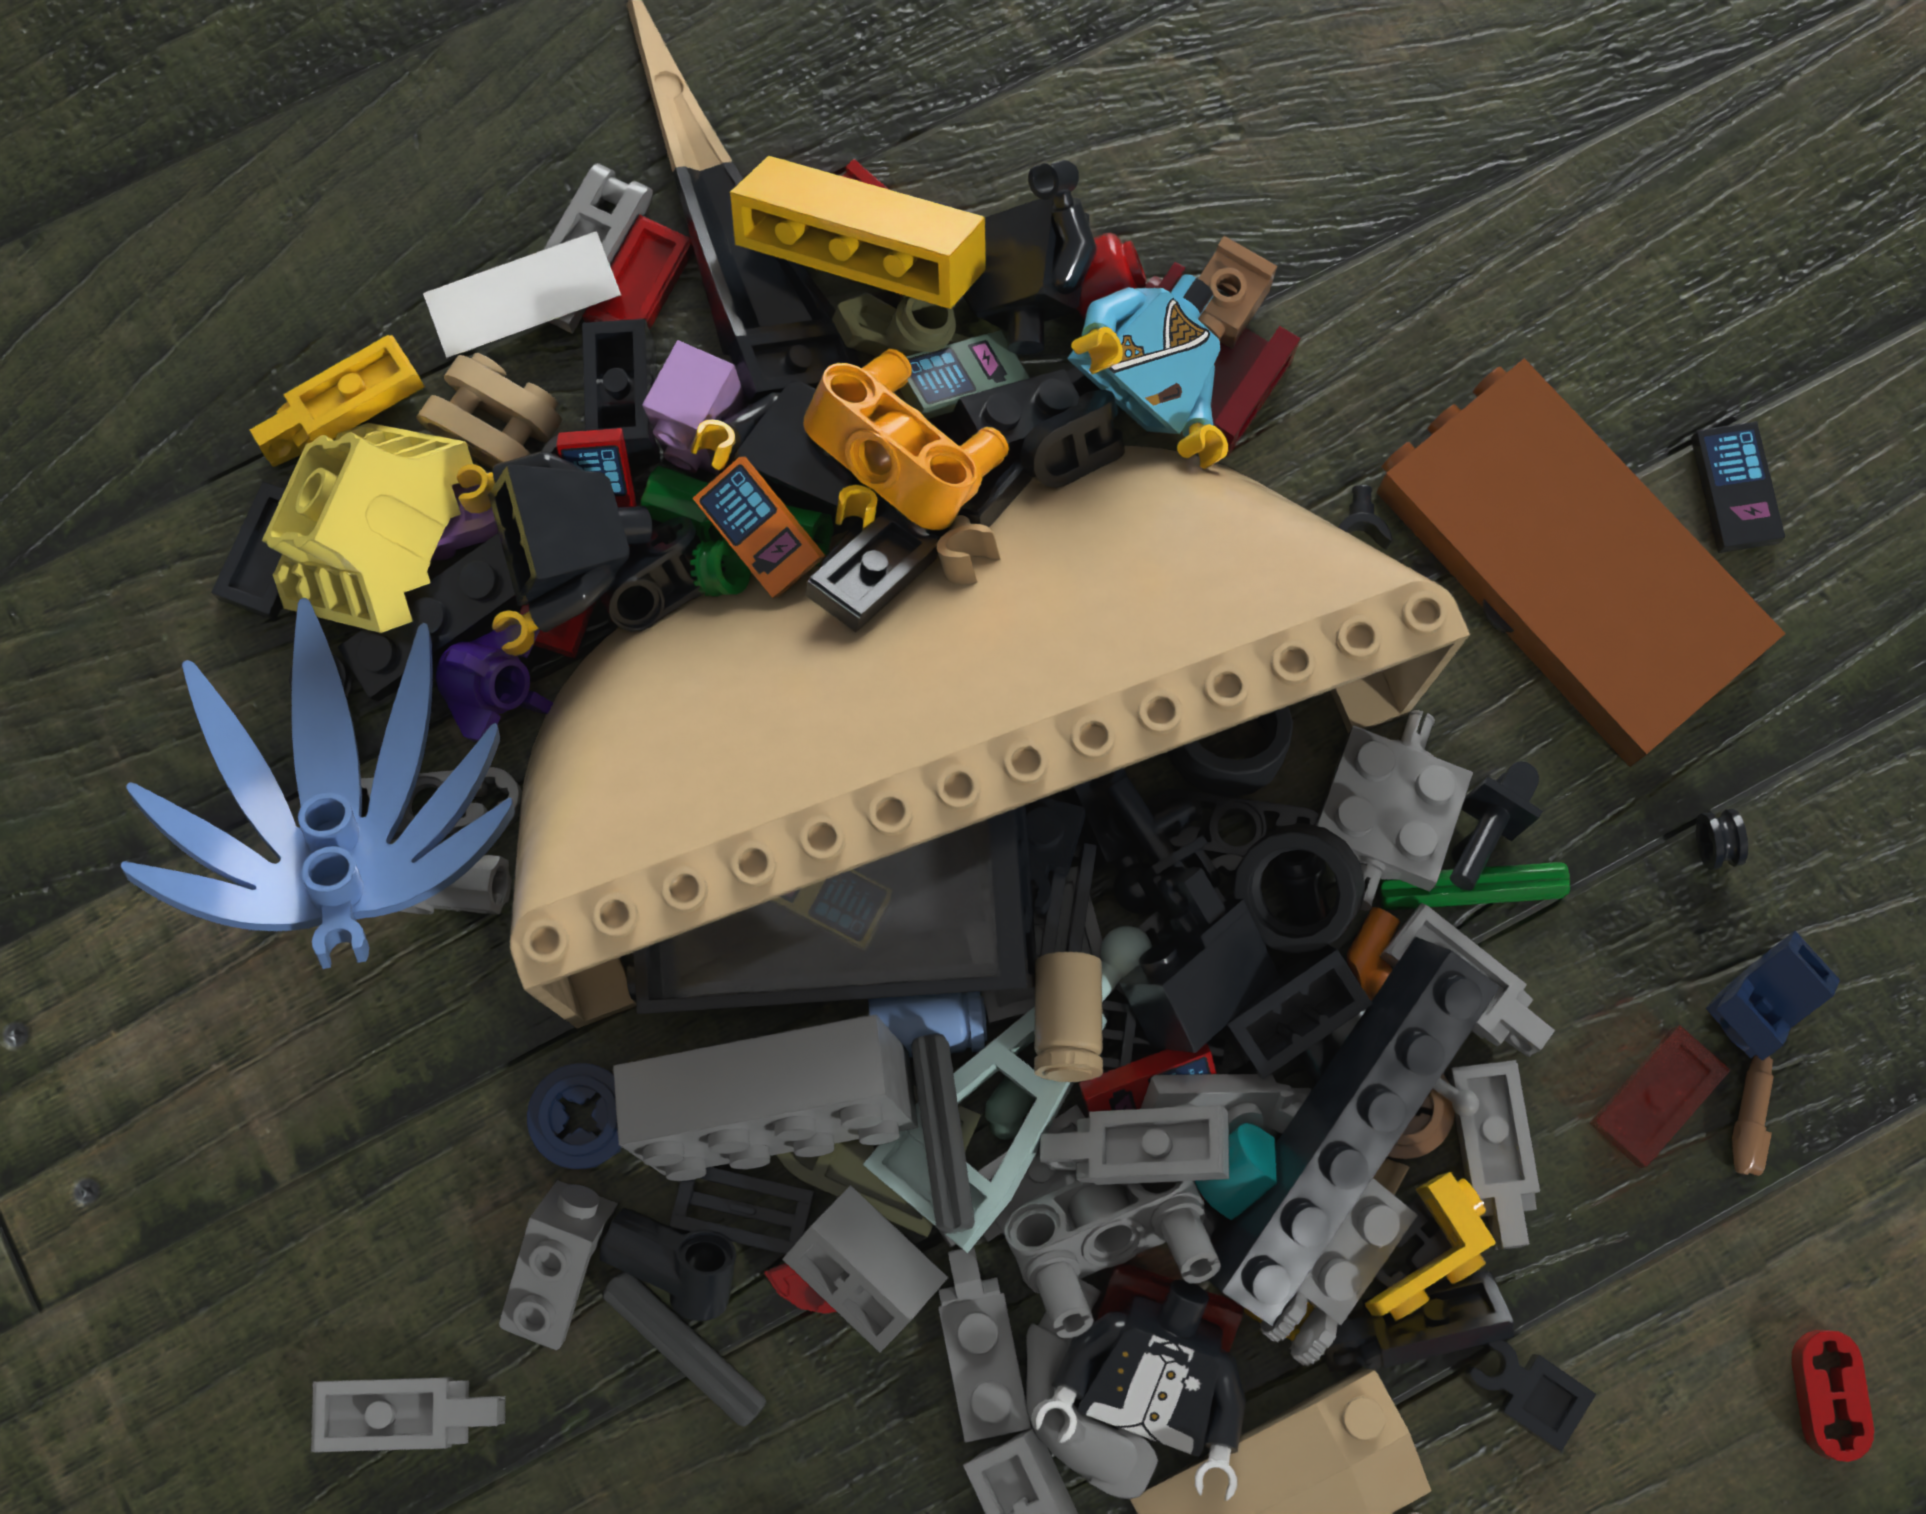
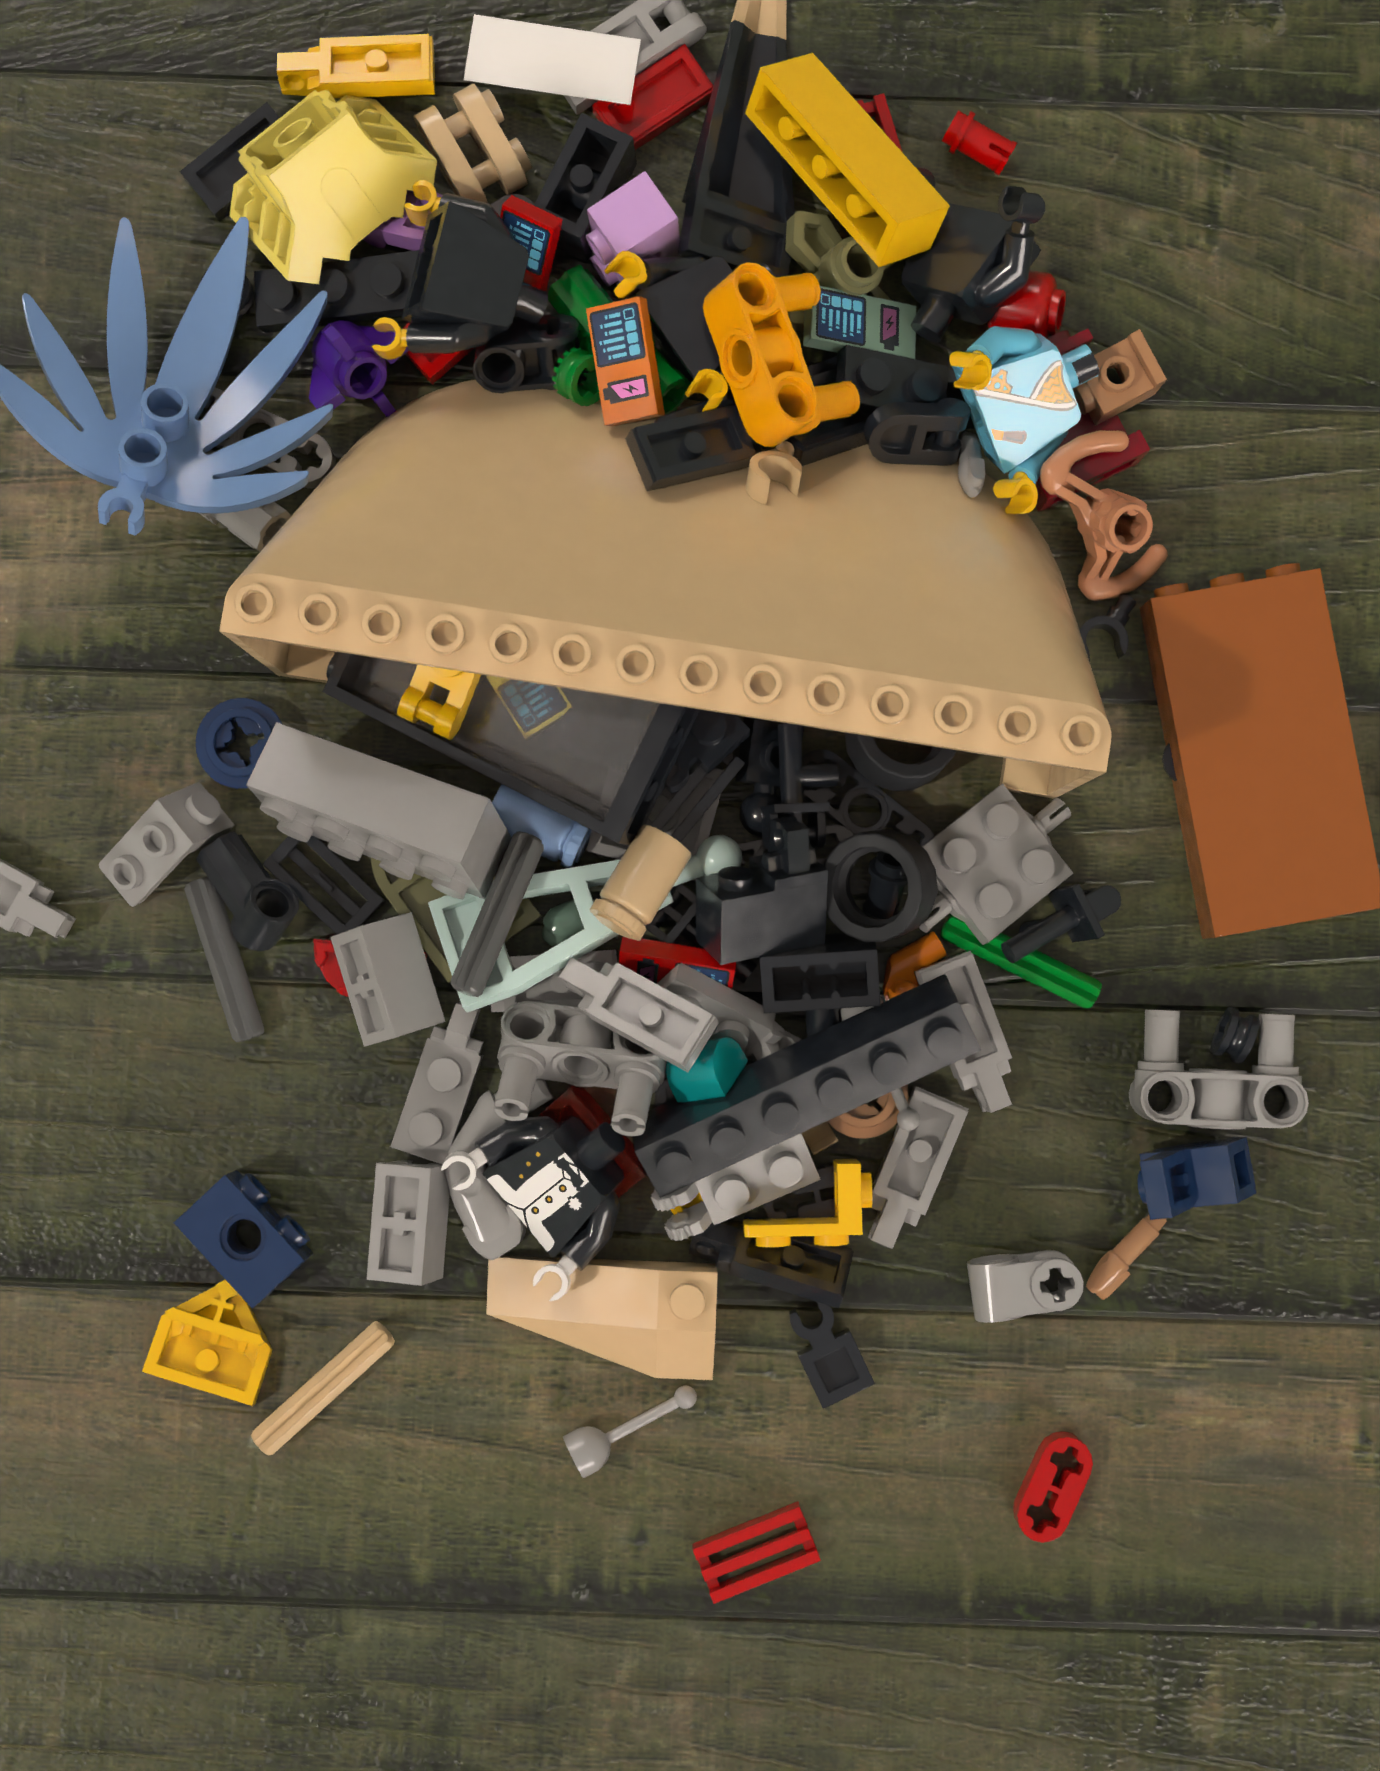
camera: 30 degrees right, 10 degrees up
clear red plate [1590,1025,1730,1168] -> none
none -> yellow plate [397,665,481,740]
none -> red pin [942,110,1017,176]
none -> light grey piece [958,431,985,498]
none -> light grey piece [967,1250,1084,1323]
none -> nougat piece [1040,430,1168,601]
none -> light grey piece [1129,1010,1309,1129]

